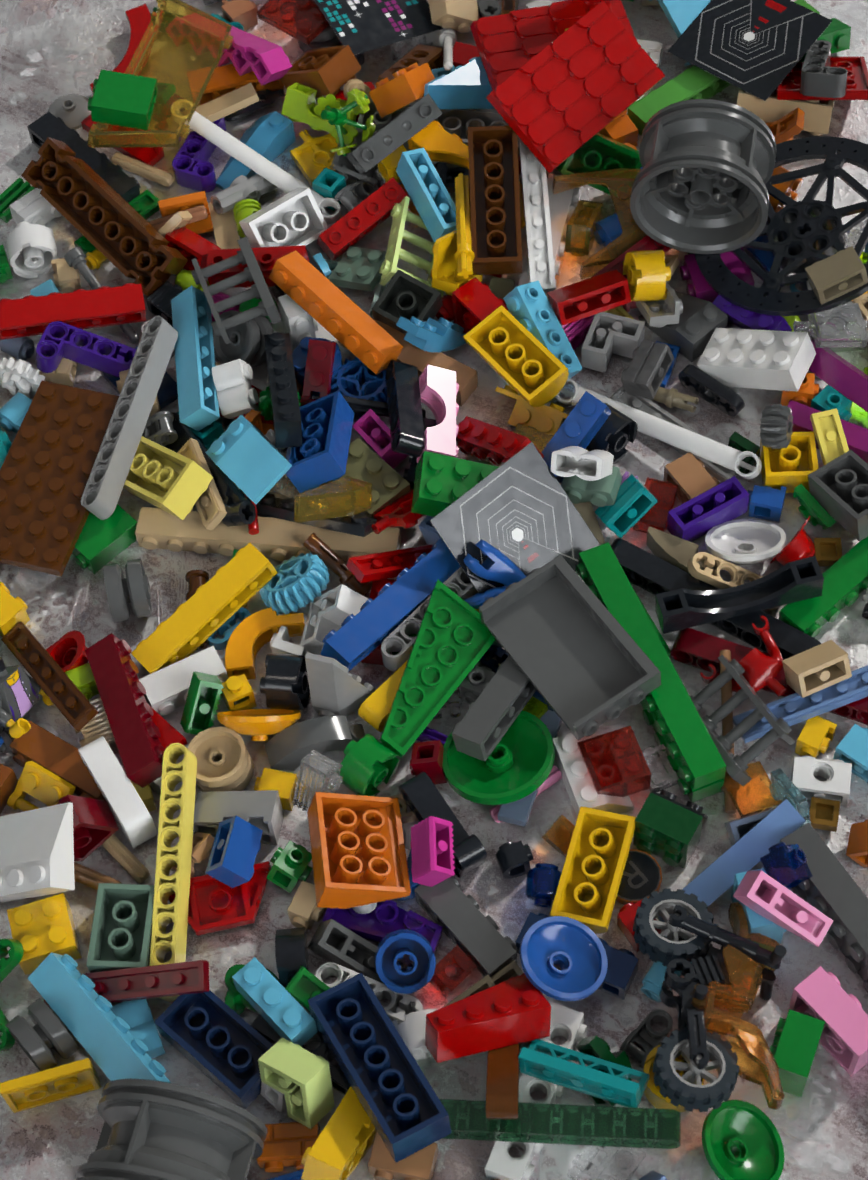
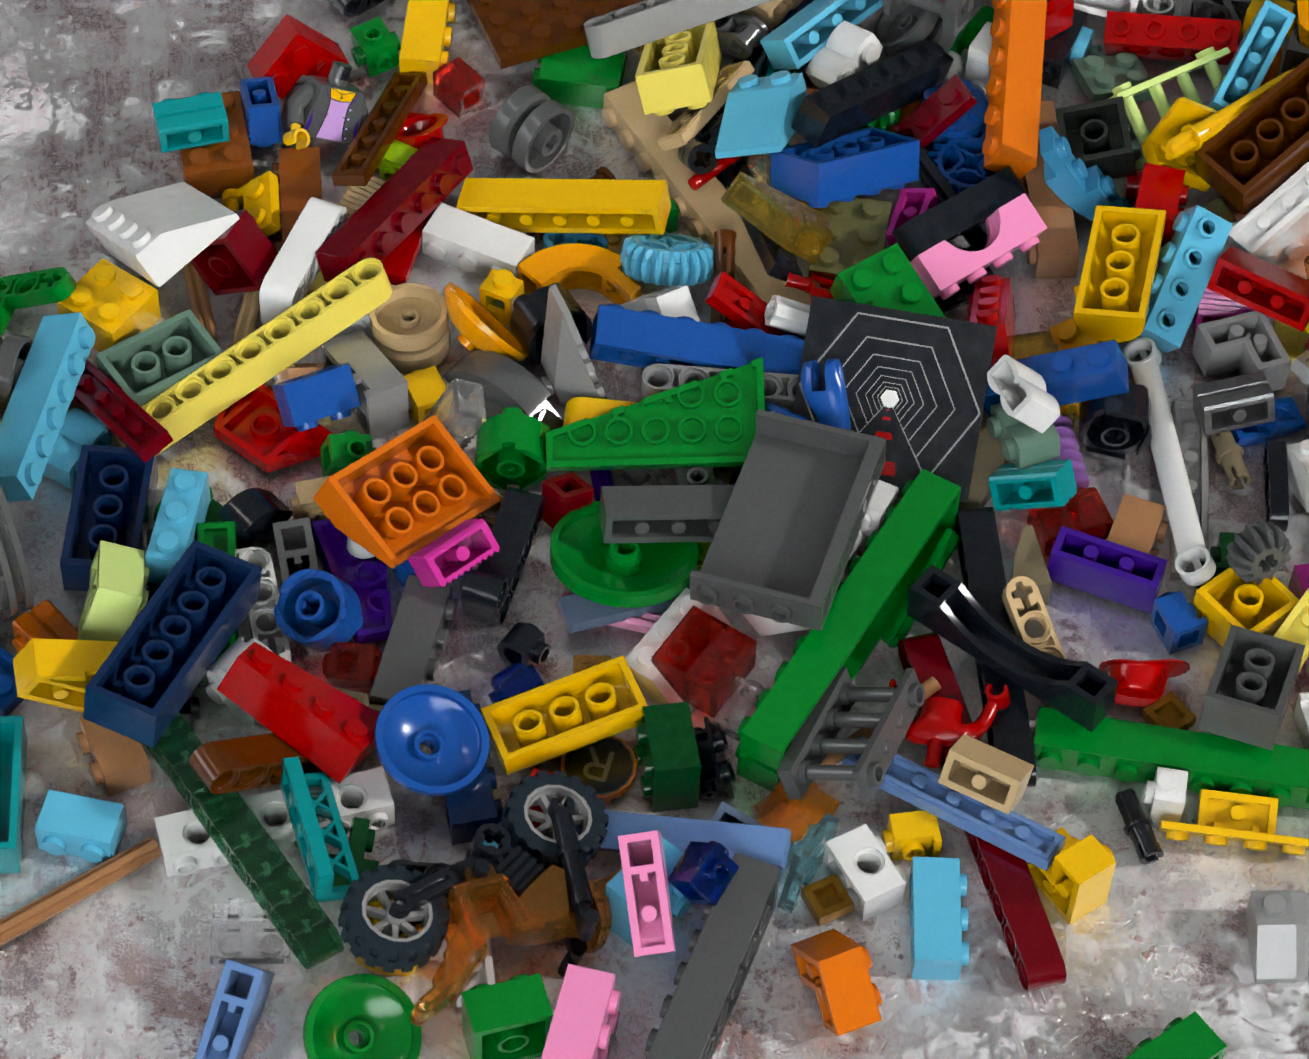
camera: 45 degrees right, 5 degrees down
green brick [180,672,224,735] -> none
white bracket [270,625,306,656] -> none
white dish [705,519,786,565] -> none
green tile [793,484,836,530] -> none
none -> clear red brick [433,57,485,118]
none -> white piece [764,295,810,339]

